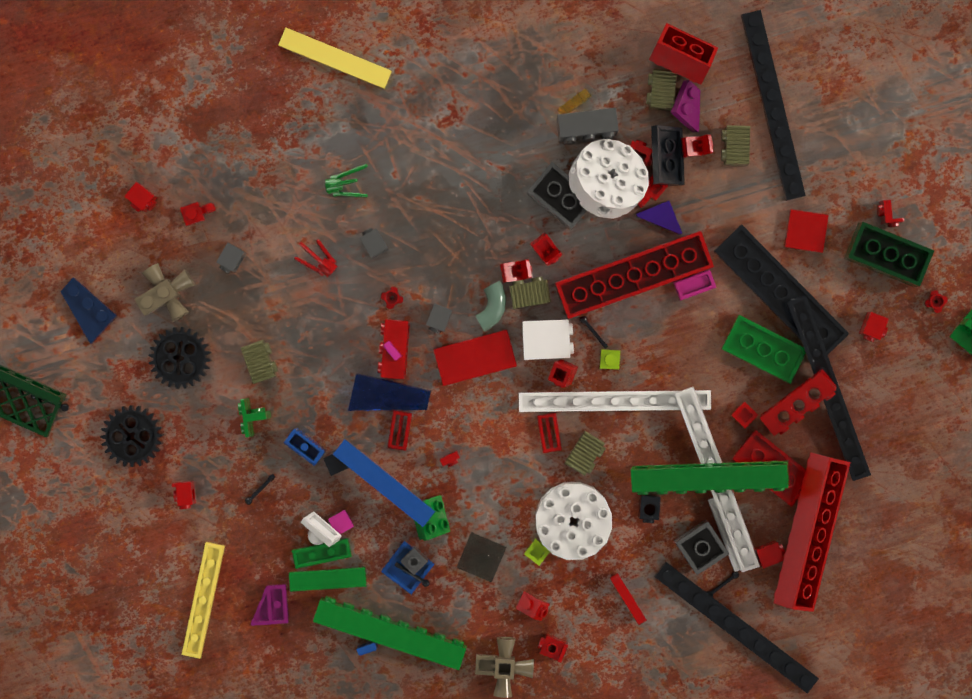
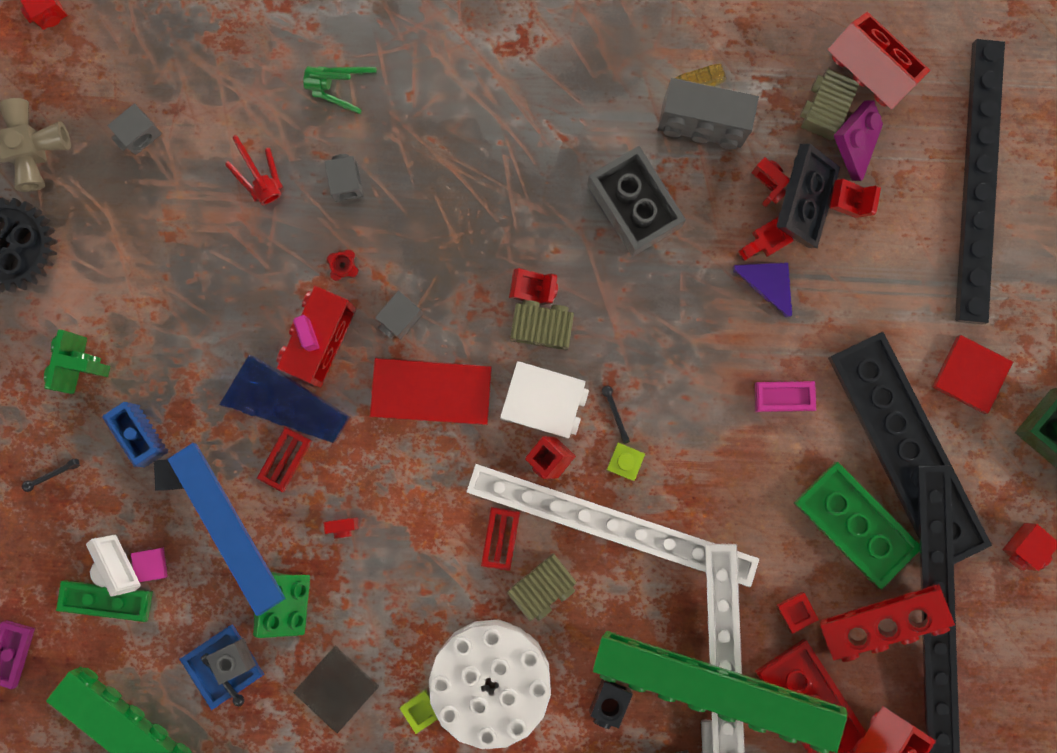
camera: 15 degrees right, 5 degrees down
red plate [180,202,216,226] -> none
olive brick [241,340,278,384] -> none
green tile [289,567,367,592] -> none
sand green cylinder [475,281,507,332] -> none
red bracket [530,232,563,266] -> none
red brick [555,231,714,319] -> none
white brick [569,139,649,219] -> none
olive brick [721,125,750,166] -> none

